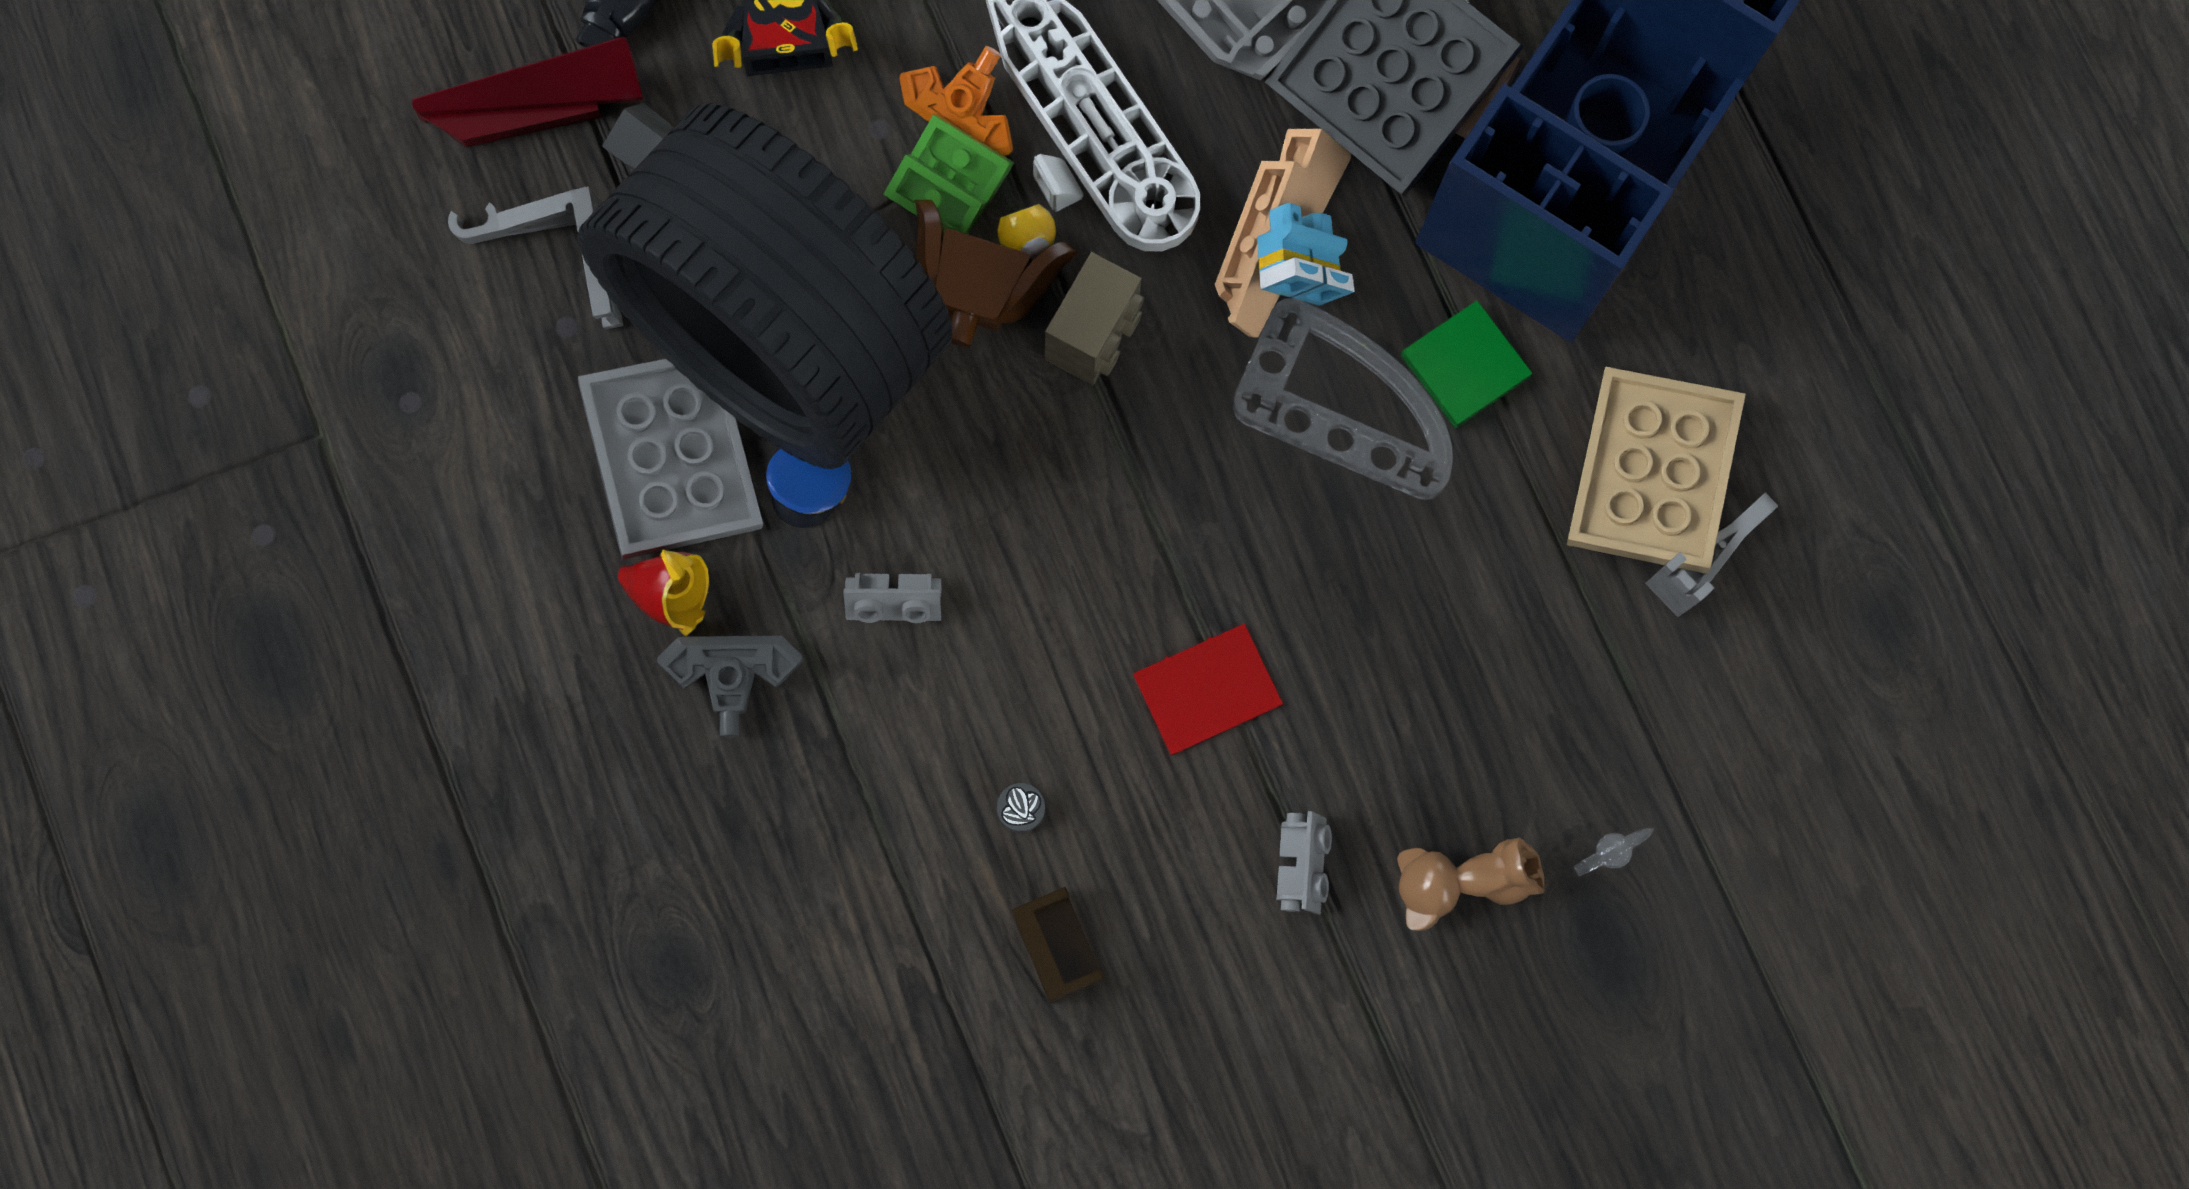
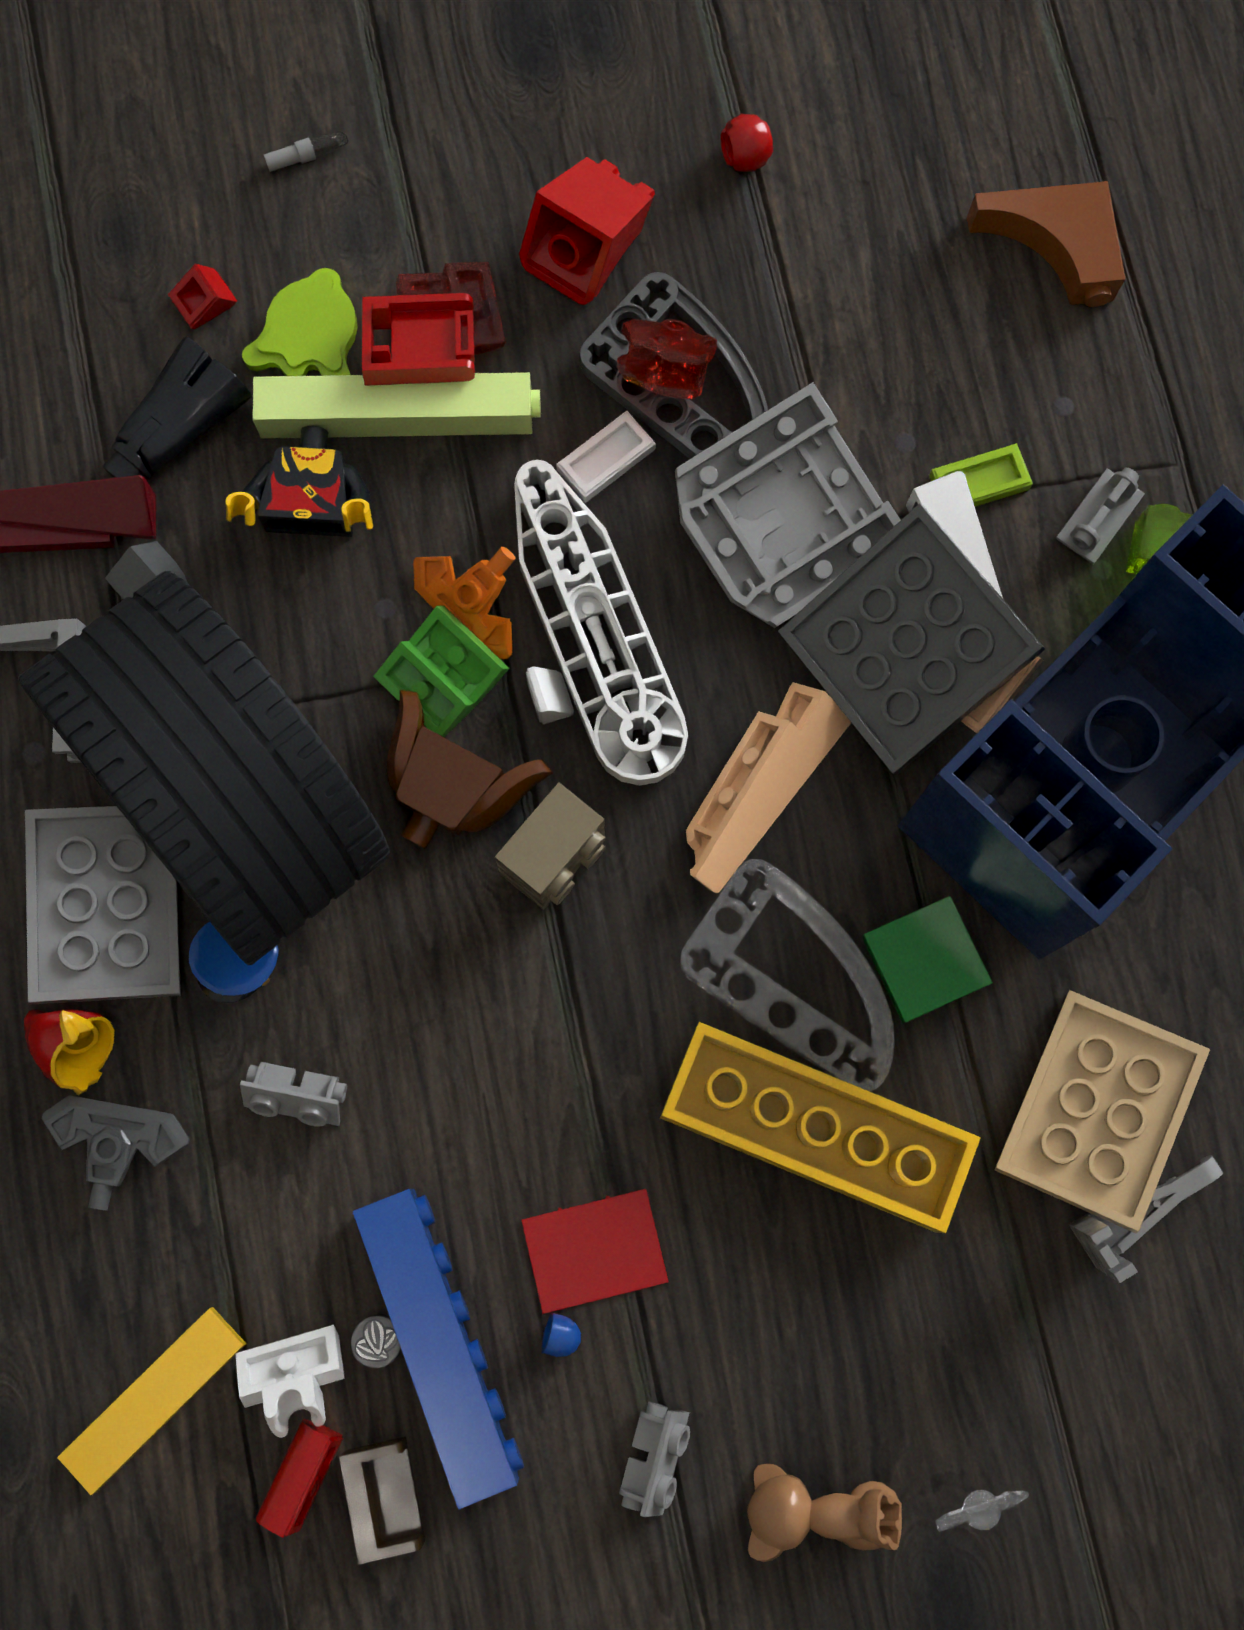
camera: 15 degrees right, 0 degrees up
yellow piece [997,204,1056,260] -> none
medium azure hips [1257,203,1355,306] -> none
none -> yellow tile [57,1307,247,1495]
none -> white plate [235,1325,345,1438]
none -> red brick [255,1419,343,1538]
none -> blue brick [352,1189,524,1510]
none -> blue hinge [541,1313,581,1357]
none -> yellow brick [660,1022,981,1233]

